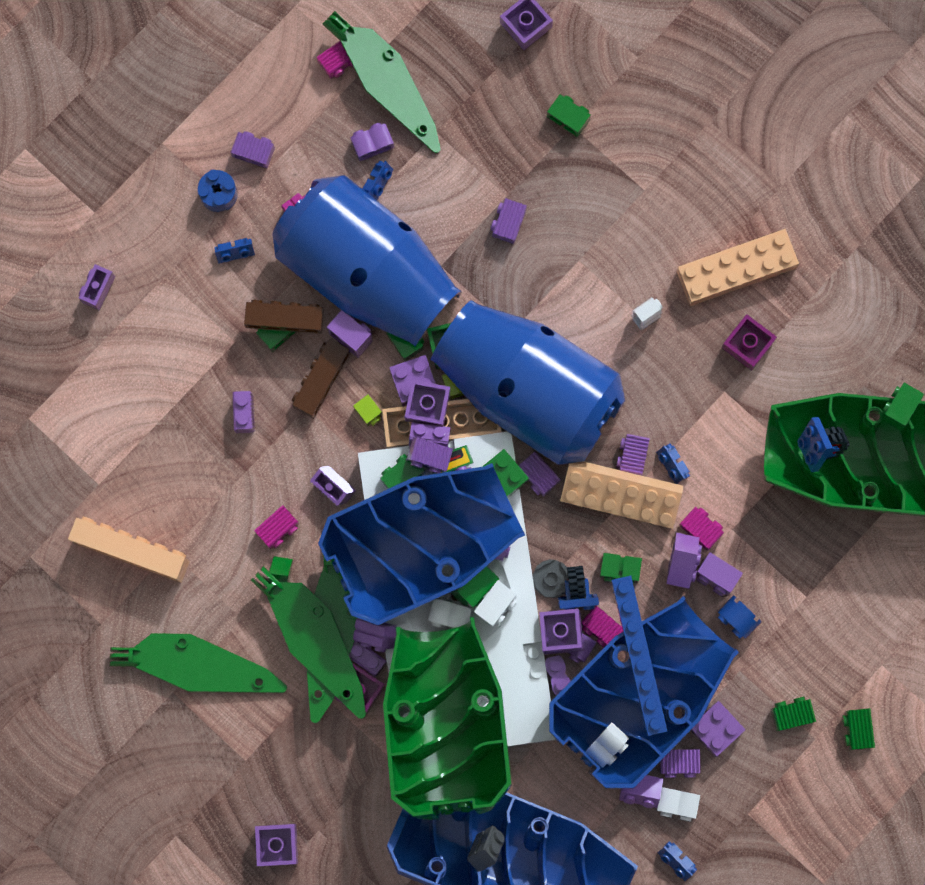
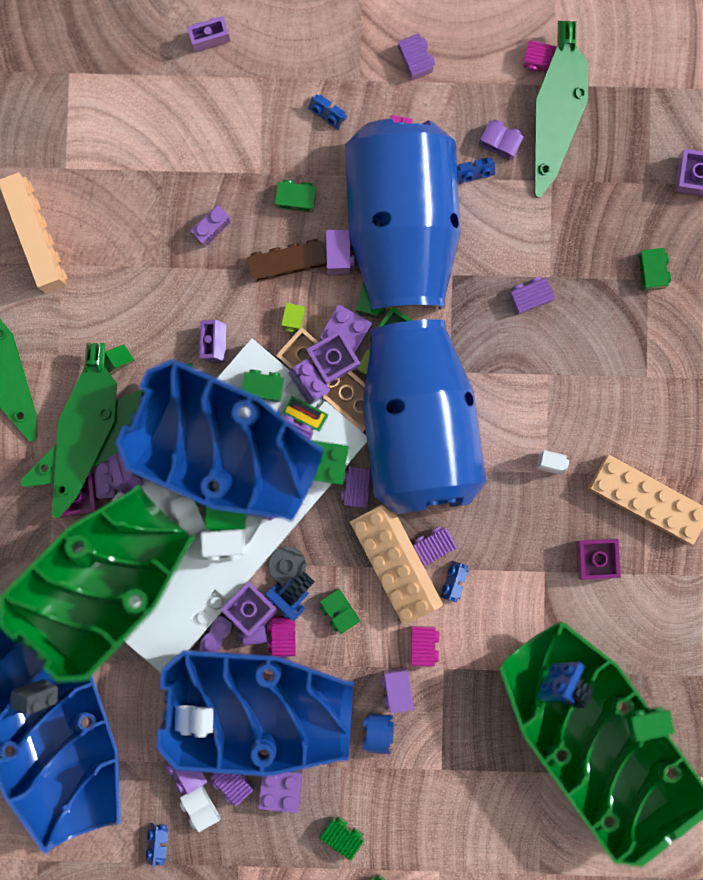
camera: 45 degrees right, 5 degrees up
blue brick [198,170,238,212] -> none
reddish brown brick [244,299,324,334] -> none
dark pink brick [254,505,299,549] -> none
medium lavender brick [406,437,453,474] -> none
blue plate [611,576,667,736] -> none
medium lavender brick [666,532,702,589] -> none

